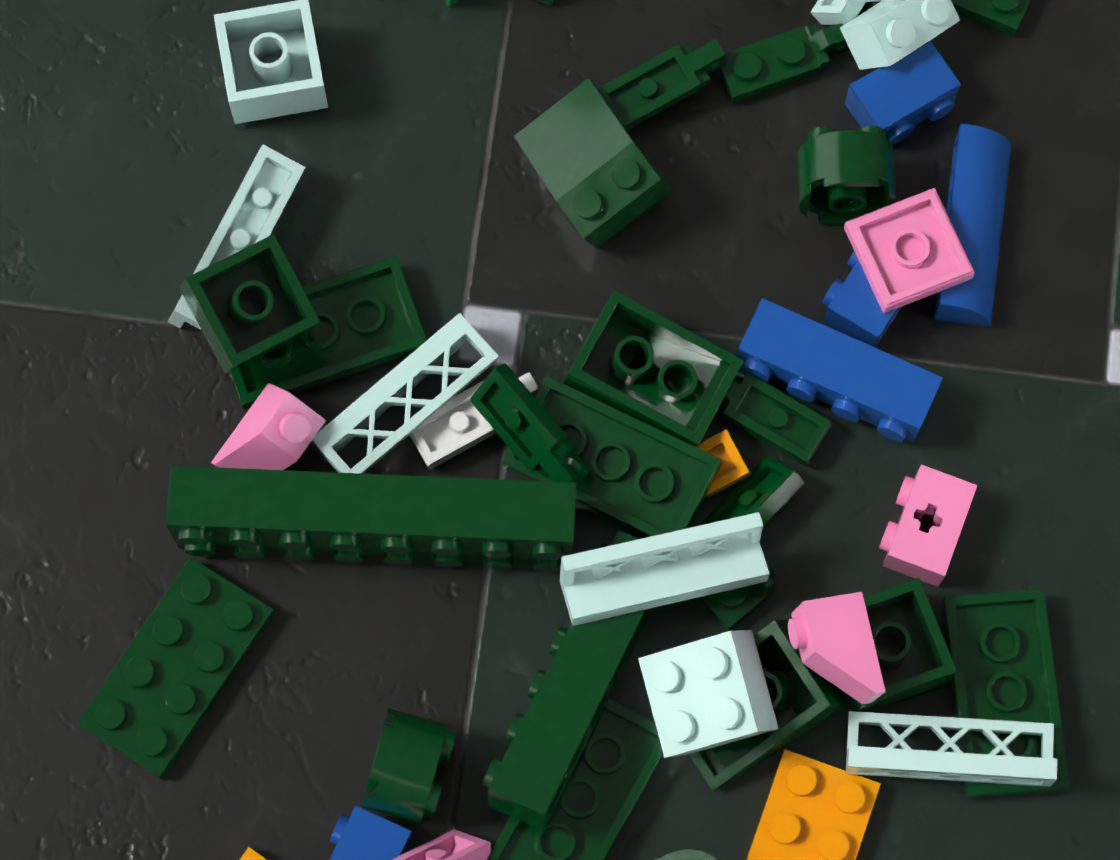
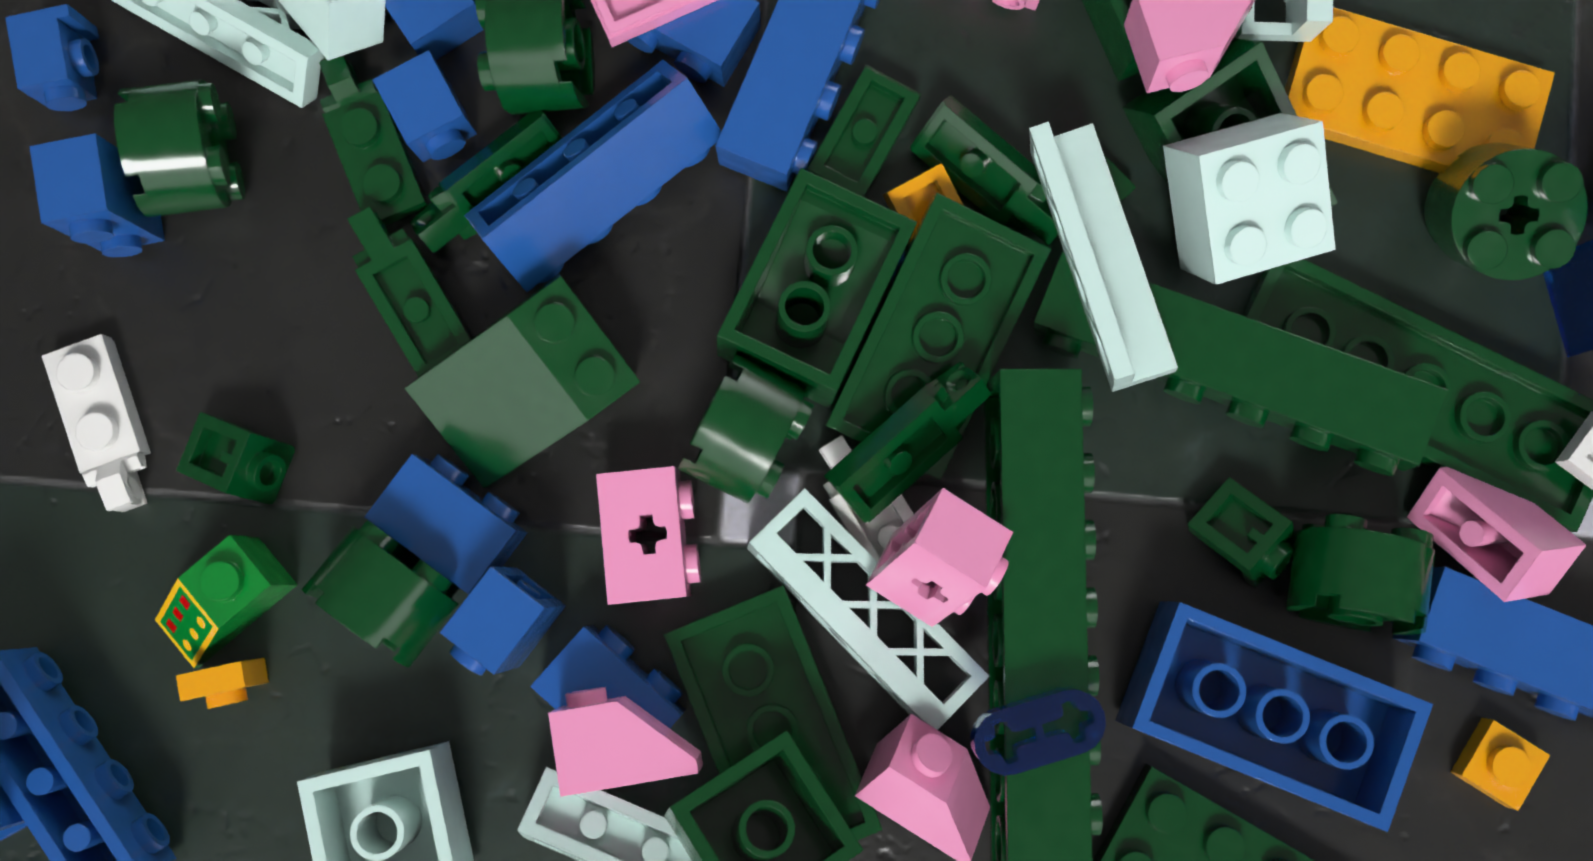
camera: 90 degrees left, 10 degrees up
none -> dark green brick [302,520,460,668]
none -> blue brick [365,454,528,594]
none -> blue brick [372,50,477,162]
none -> dark green hinge [409,110,562,253]
none -> blue brick [440,566,566,675]
none -> blue brick [464,60,722,292]
none -> blue brick [530,625,686,728]
none -> bright pink slope [548,687,703,797]
none -> bright pink brick [596,466,701,605]
none -> dark green brick [677,353,814,504]
none -> bright pink brick [866,488,1013,627]
none -> clear blue beam [970,687,1106,775]
none -> blue brick [1115,601,1433,832]
none -> dark green bracket [1187,477,1295,588]

